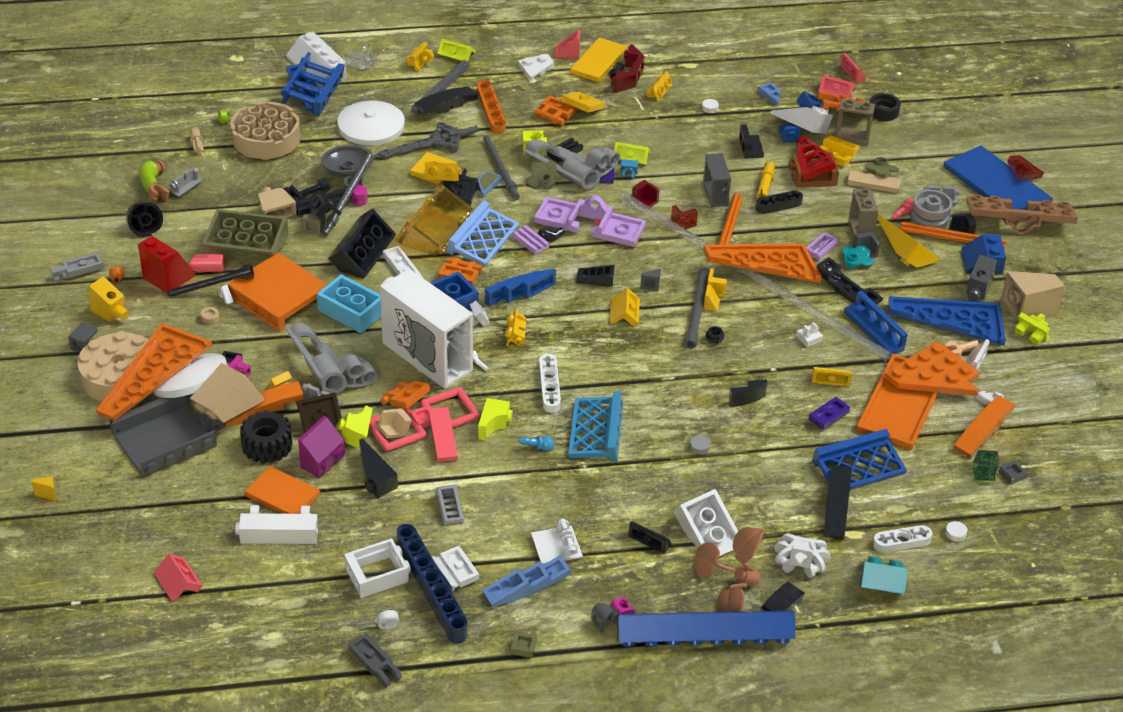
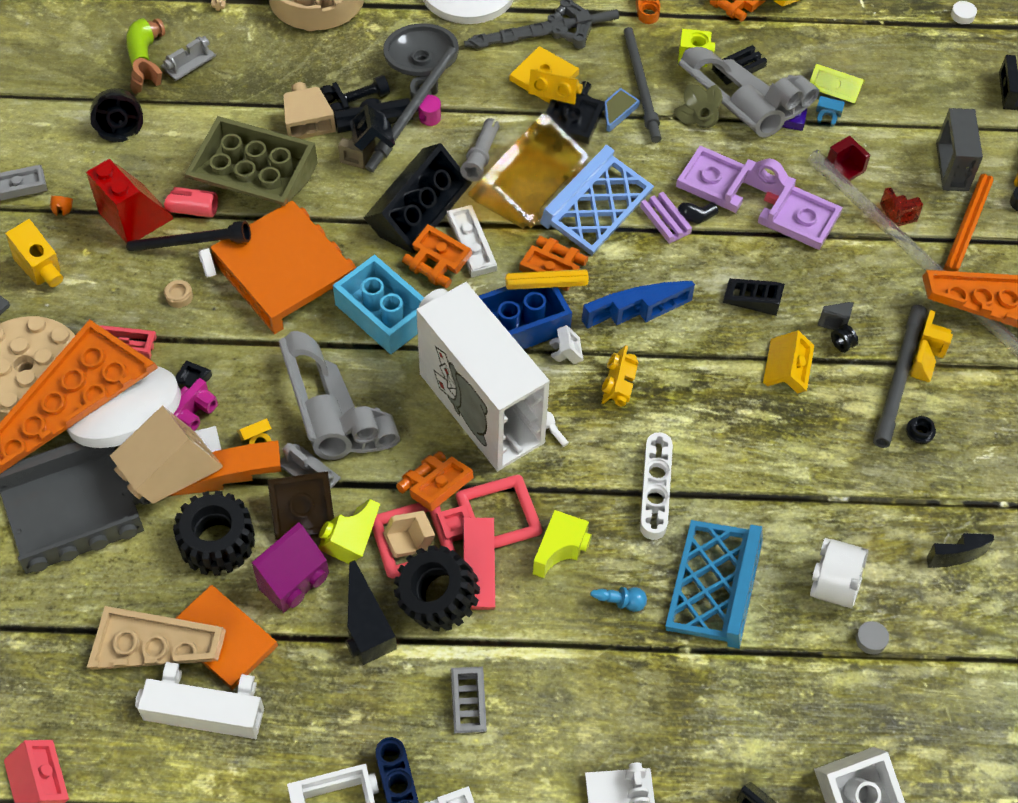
camera: 10 degrees right, 15 degrees up
none -> tan wing [87,606,226,670]
none -> black tyre [394,545,480,632]
none -> orange plate [402,224,473,288]
none -> light grey pin [460,118,500,182]
none -> yellow axle [505,269,589,290]
none -> white brick [810,538,868,609]
none -> black bush [831,324,858,353]

